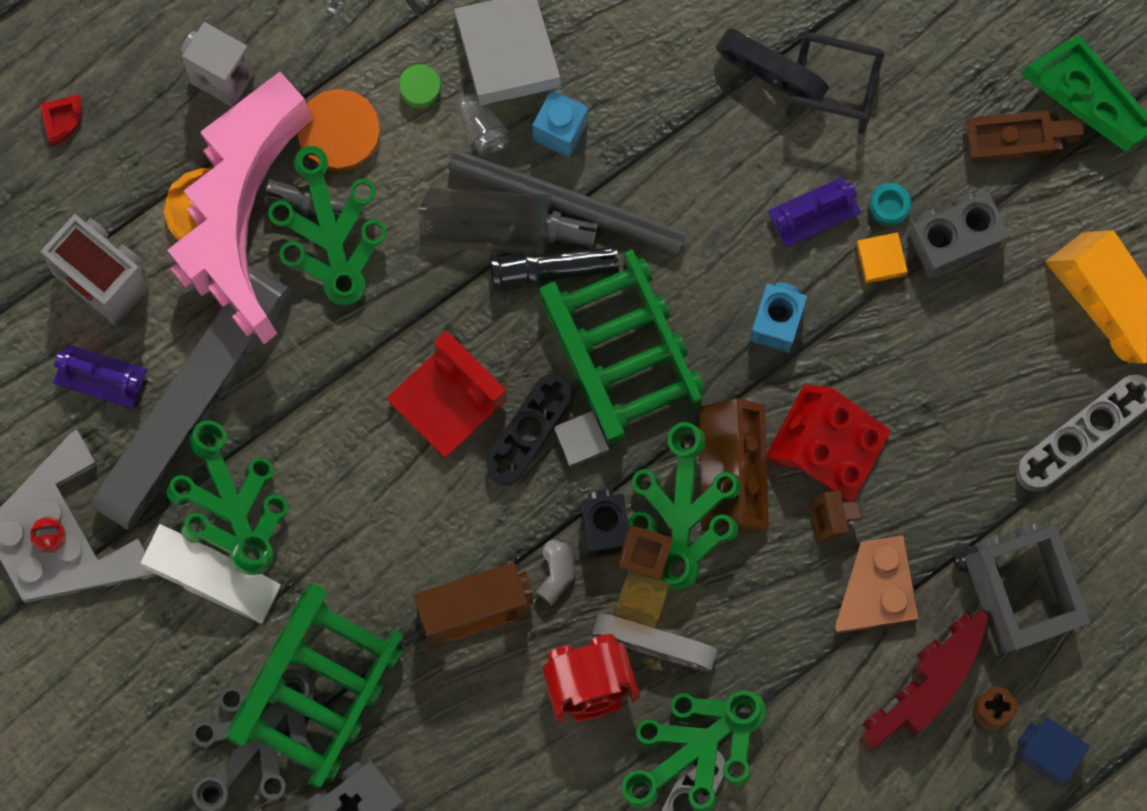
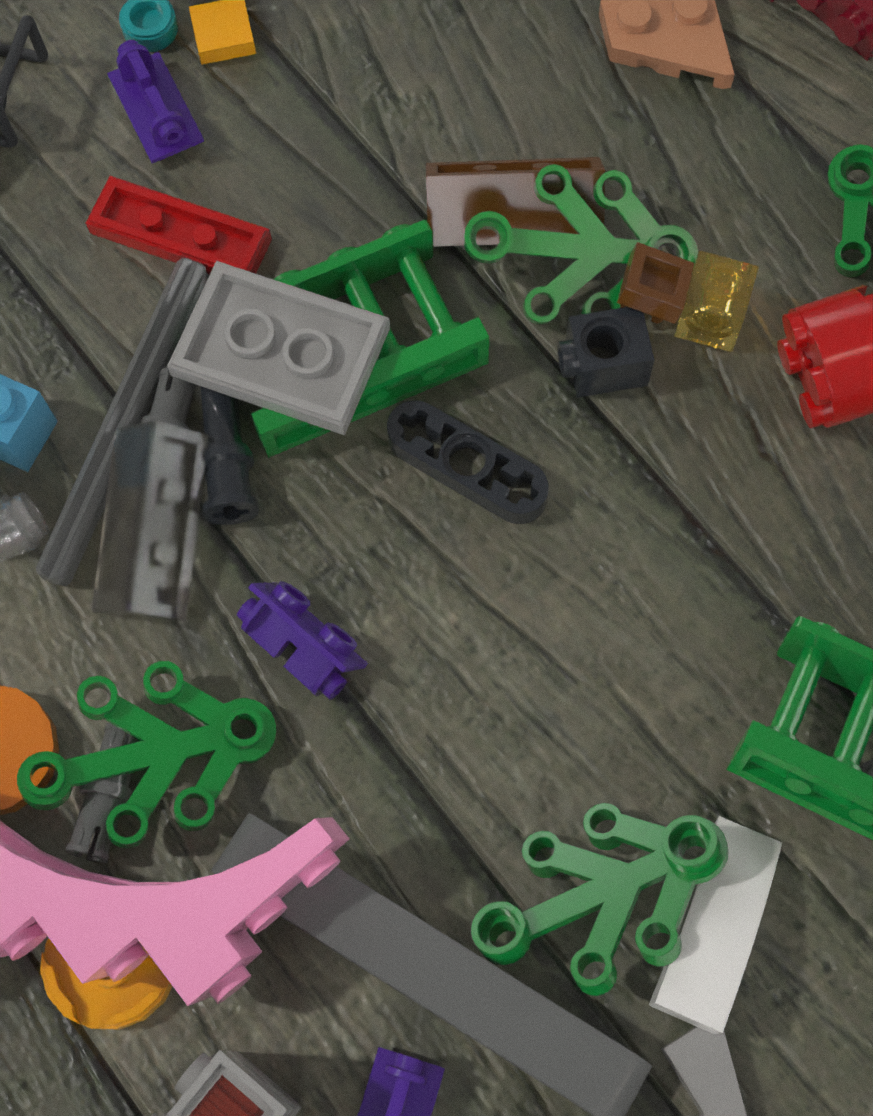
camera: 85 degrees left, 5 degrees down
red bracket [388,330,506,458] -> none
reddish brown window [413,562,533,649] -> none
light grey arm [535,540,575,606] -> none
light grey tile [553,411,609,468] -> none
light grey beam [591,613,718,672] -> none
dark azure brick [749,282,807,353] -> none
red bracket [767,384,890,502] -> none
reddish brown tile [808,490,863,544] -> none
none -> red tile [86,176,272,275]
none -> light grey tile [167,261,390,435]
none -> dark purple hinge [237,581,368,700]

